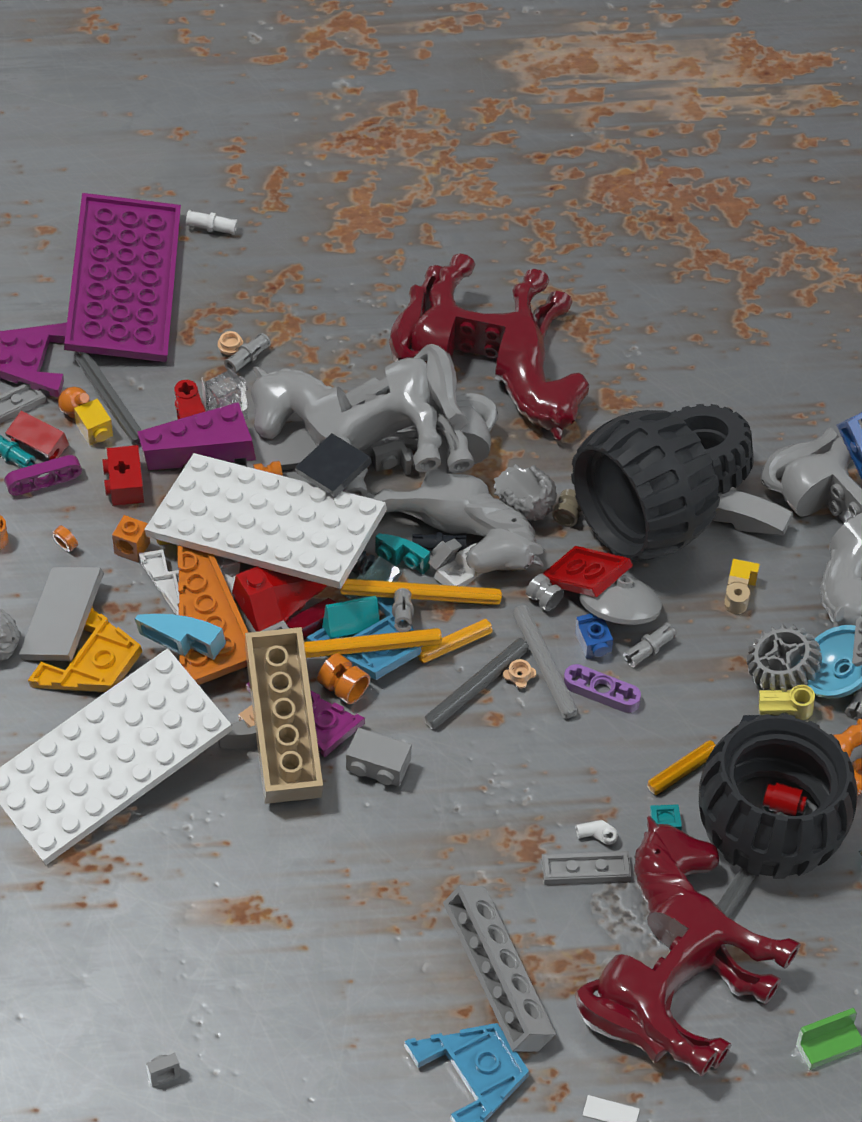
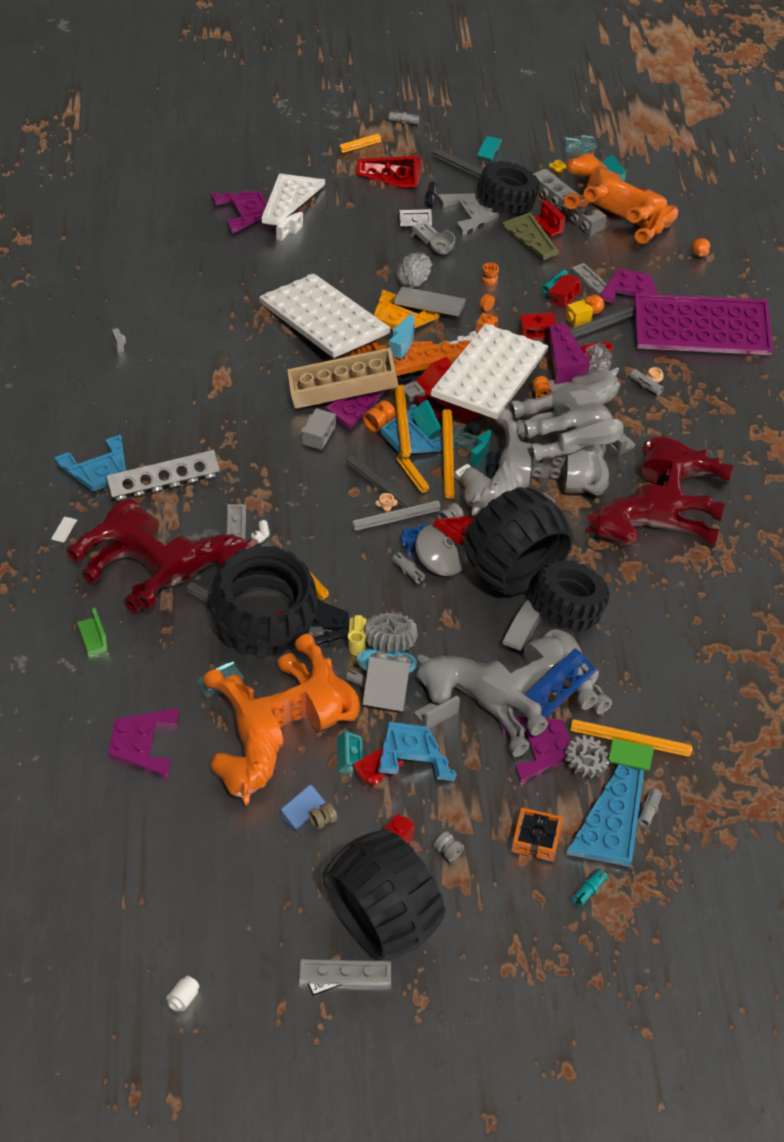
camera: 90 degrees right, 5 degrees down
magenta beam [4,455,82,496] -> none
white pin [186,210,238,235] -> none
black tile [295,433,372,497] -> none
light grey pin [392,588,414,632] -> none
light grey plate [428,539,462,570] -> none
medium lavender beam [564,664,641,713] -> none
tan leg [724,559,760,614] -> none

